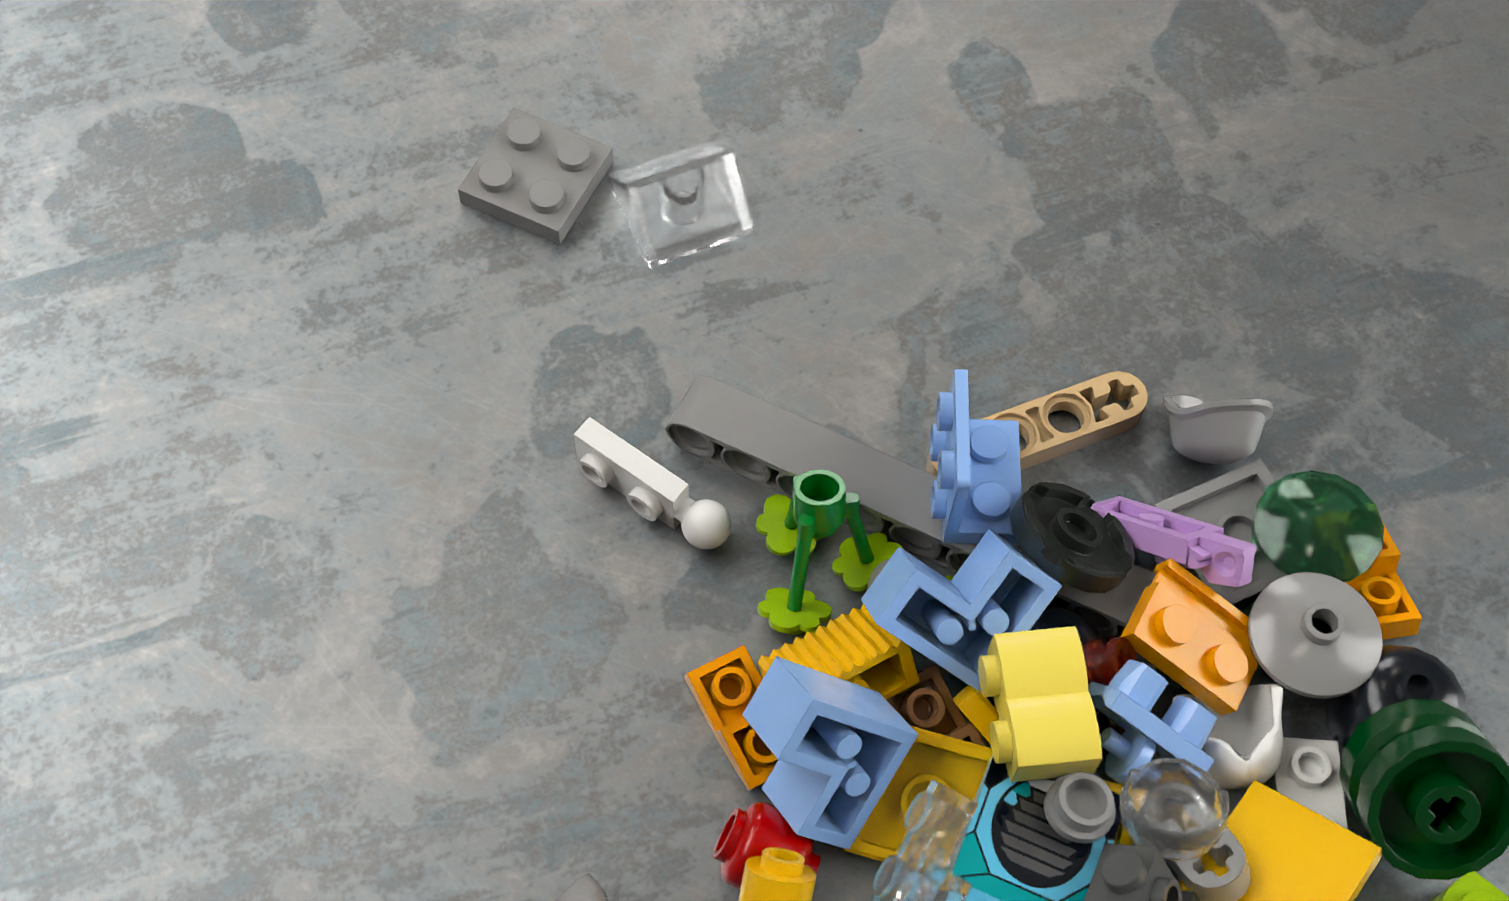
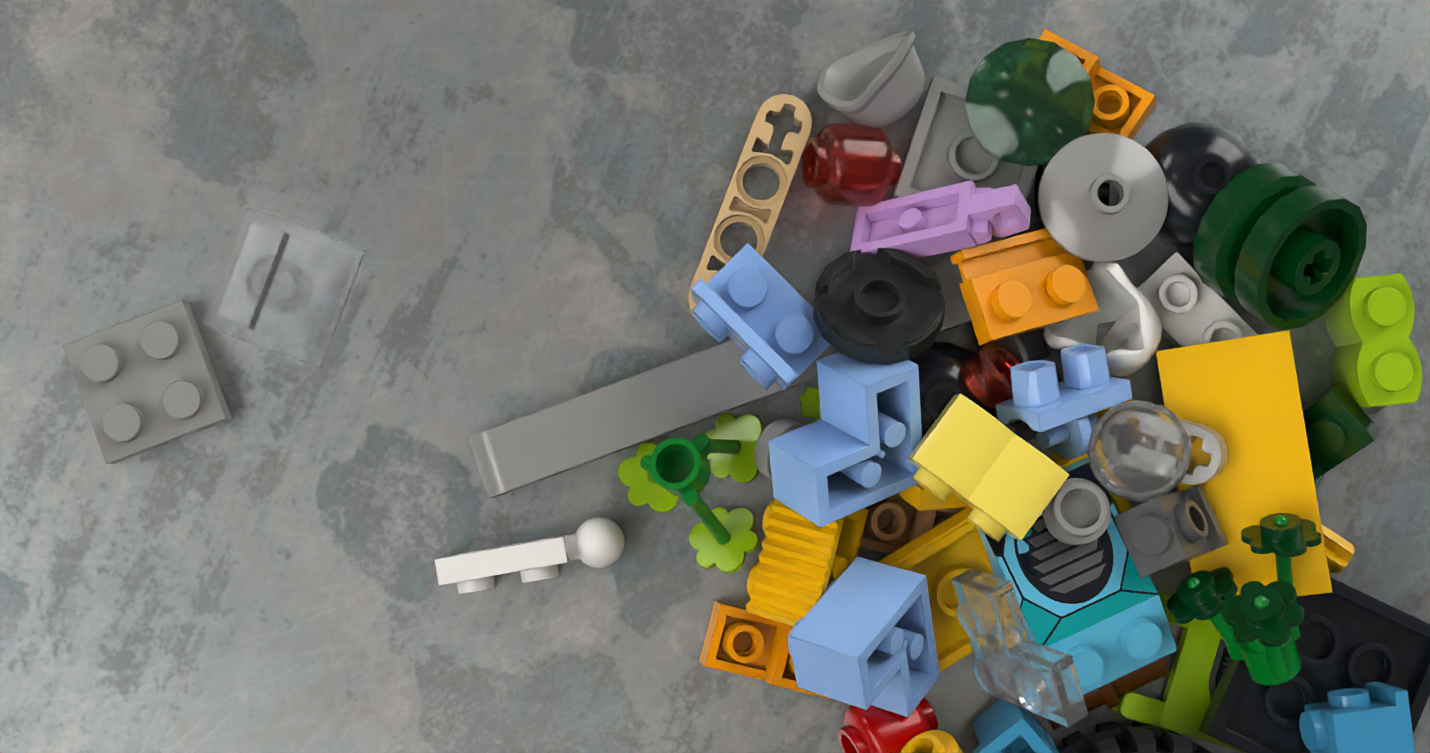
camera: 45 degrees left, 25 degrees up
none -> clear red head [802,123,901,207]

